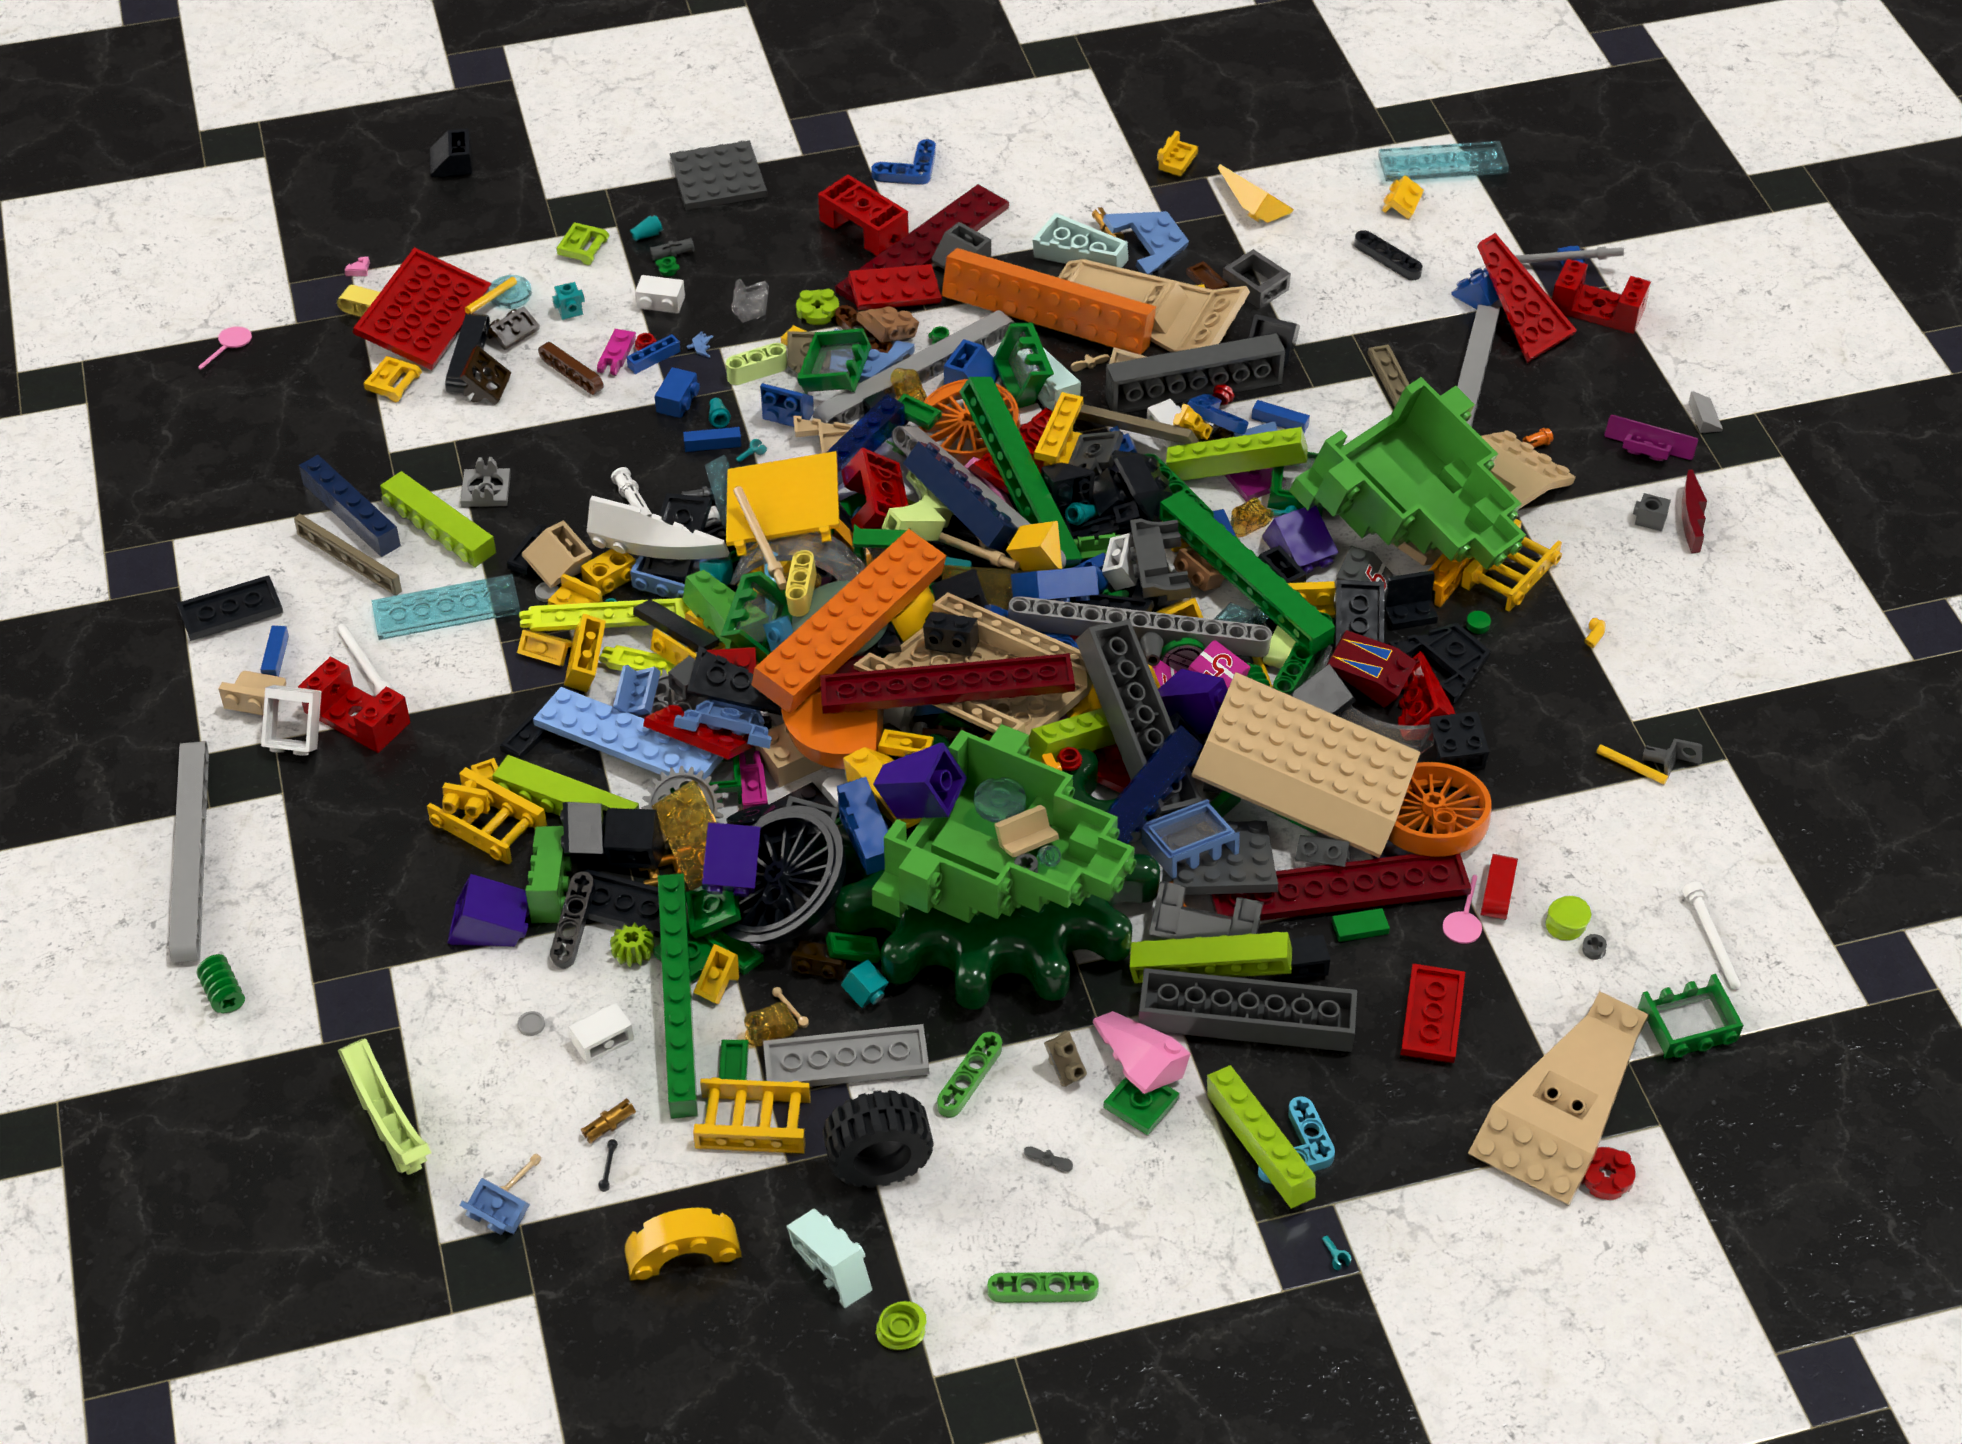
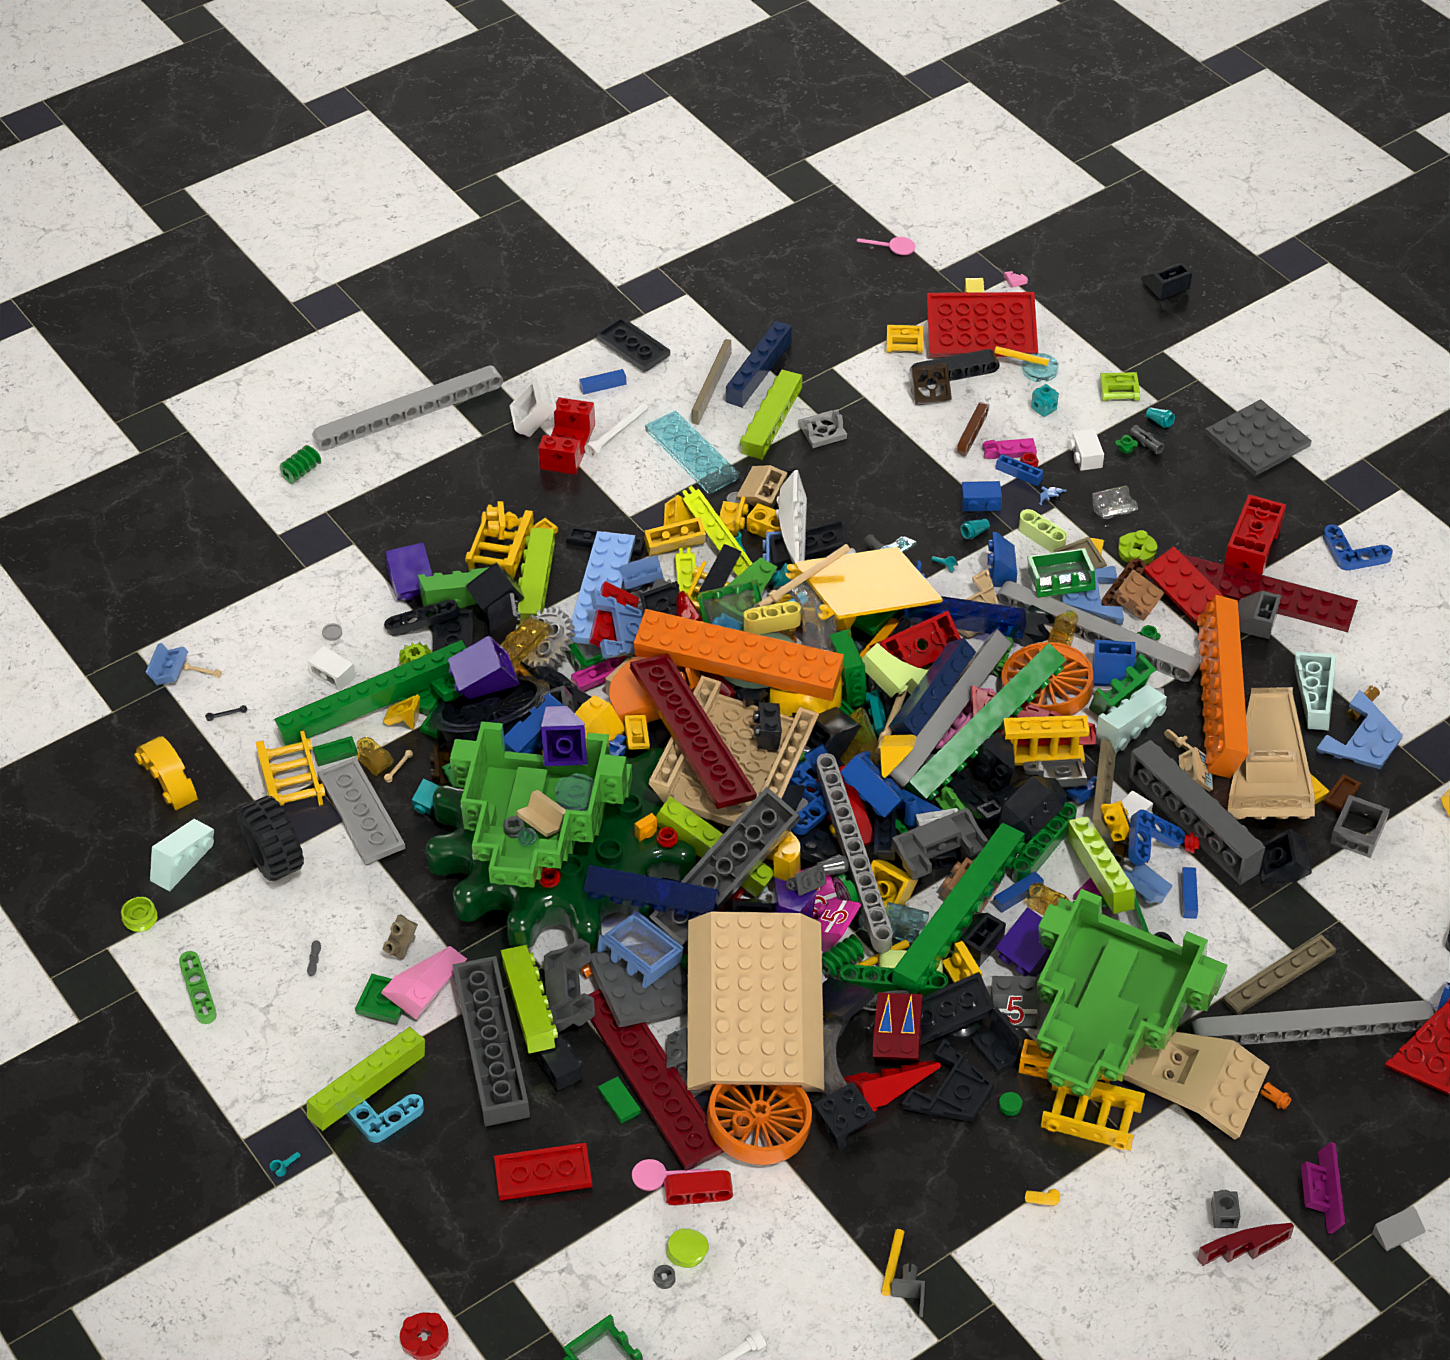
camera: 70 degrees right, 0 degrees up
tan bracket [218,671,287,716] -> none
yellowish green arch [338,1039,431,1175] -> none
bracket [487,306,540,350] -> none
pearl gold pin [581,1098,636,1144] -> none
white pin [611,467,652,517] -> none
blue piece [683,427,741,452] -> none
green tile [892,393,942,430] -> none
bright green beam [937,1032,1002,1118] -> none
teal cone [1065,502,1098,525] -> none
tan wing [1468,991,1649,1205] -> none
none -> dark grey hinge [786,863,827,896]

